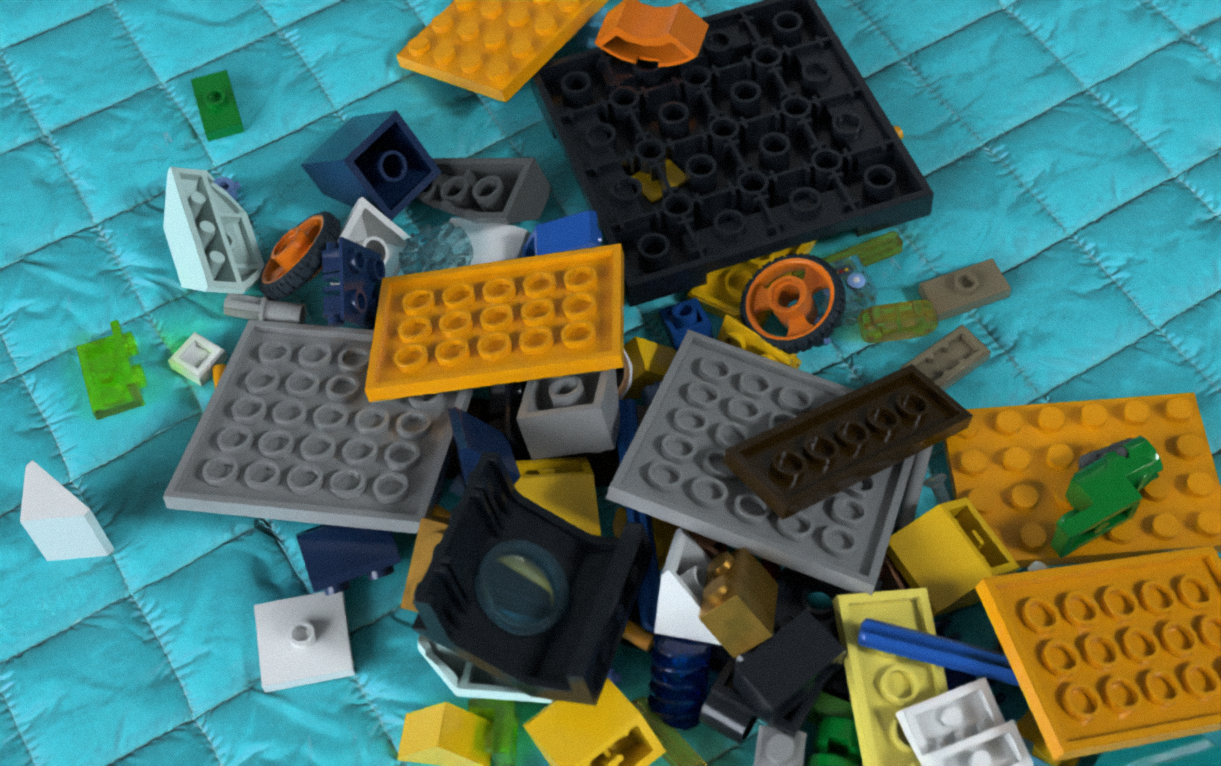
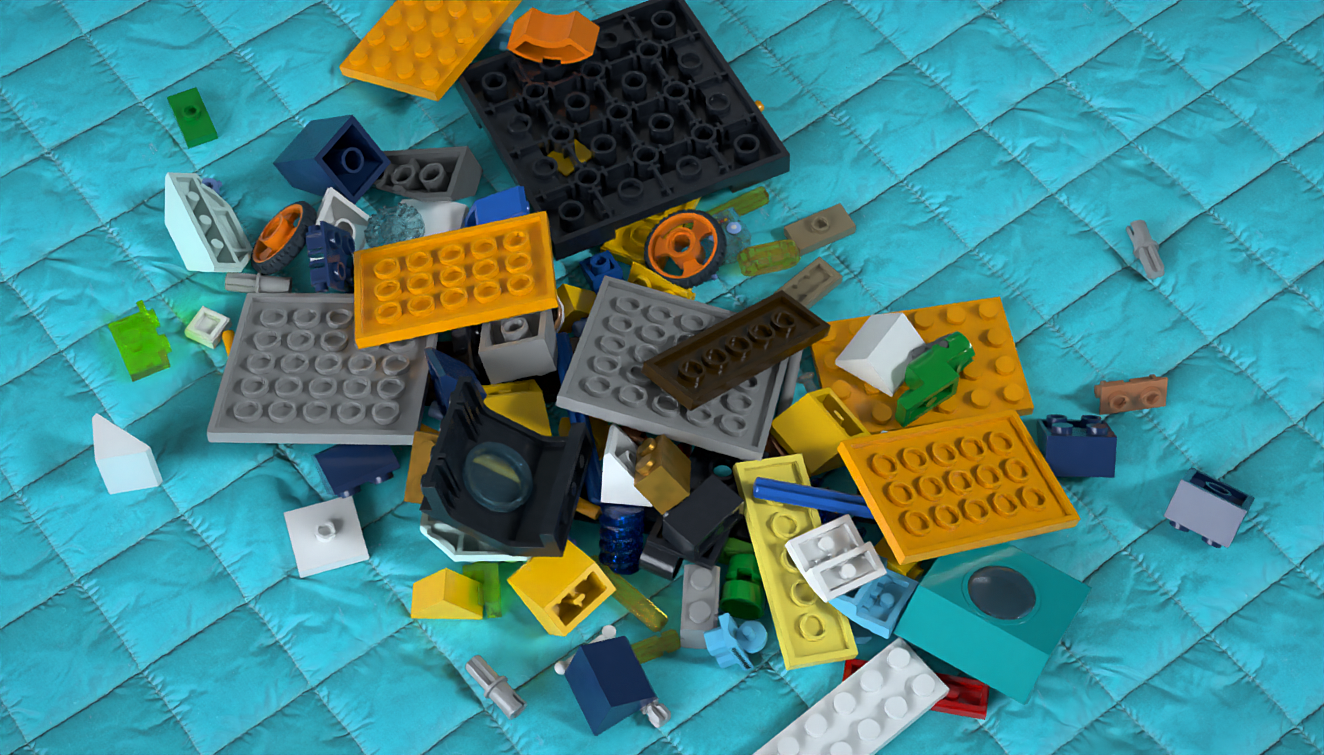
camera: 10 degrees left, 0 degrees up
none -> white slope [835,312,926,397]

